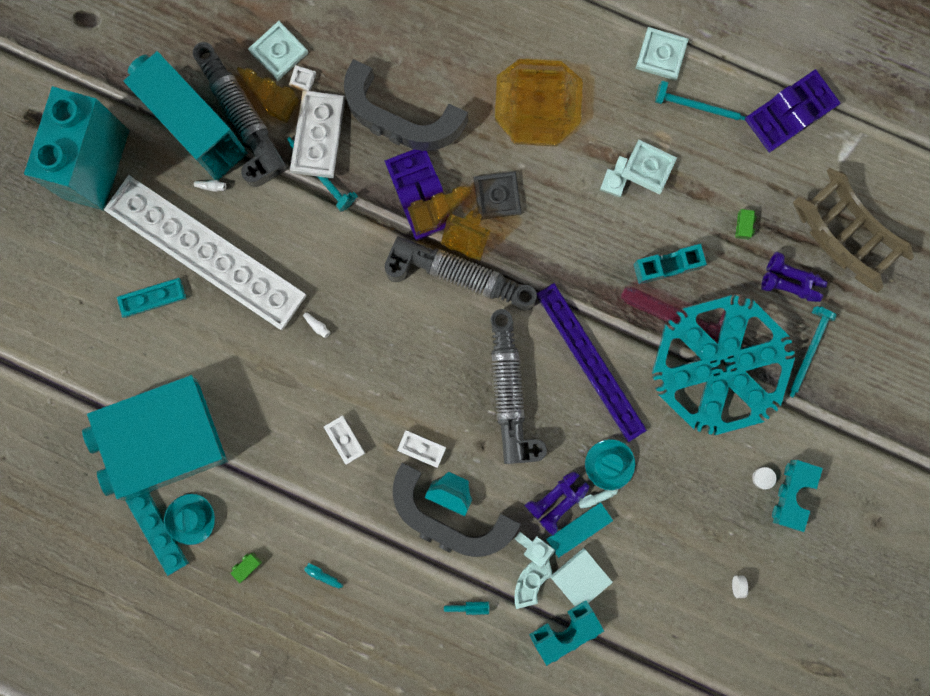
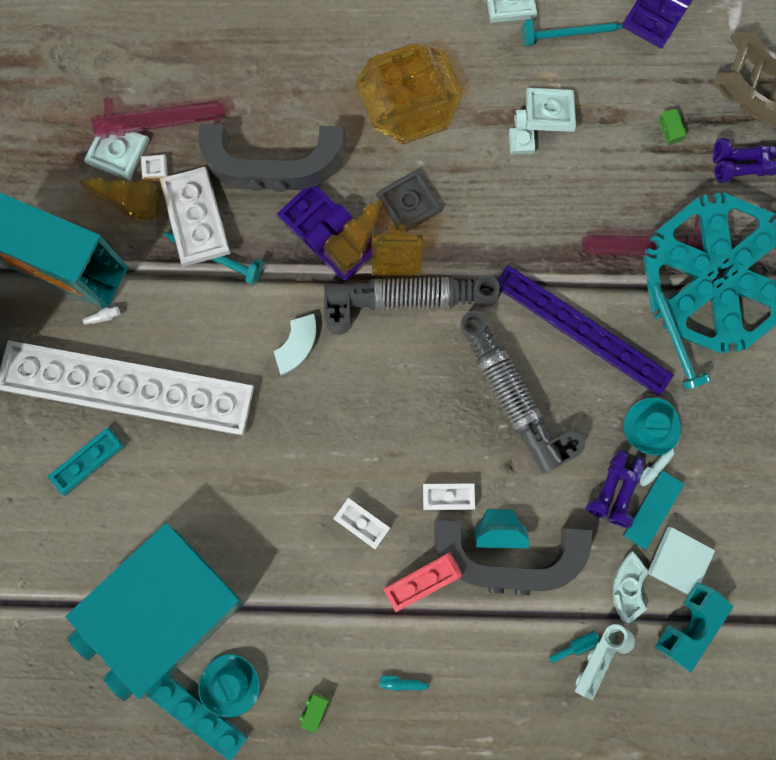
camera: 25 degrees left, 5 degrees down
dark grey piece [193,42,287,187] -> none
white piece [303,312,330,338] -> none
light aqua plate [515,532,555,568] -> none
teal arch [633,244,707,285] -> none
none -> clear pink cylinder [91,97,225,139]
none -> light aqua tile [273,314,317,376]
none -> coral tile [383,552,463,612]
none -> light aqua plate [575,624,635,701]
none -> teal piece [653,285,711,389]

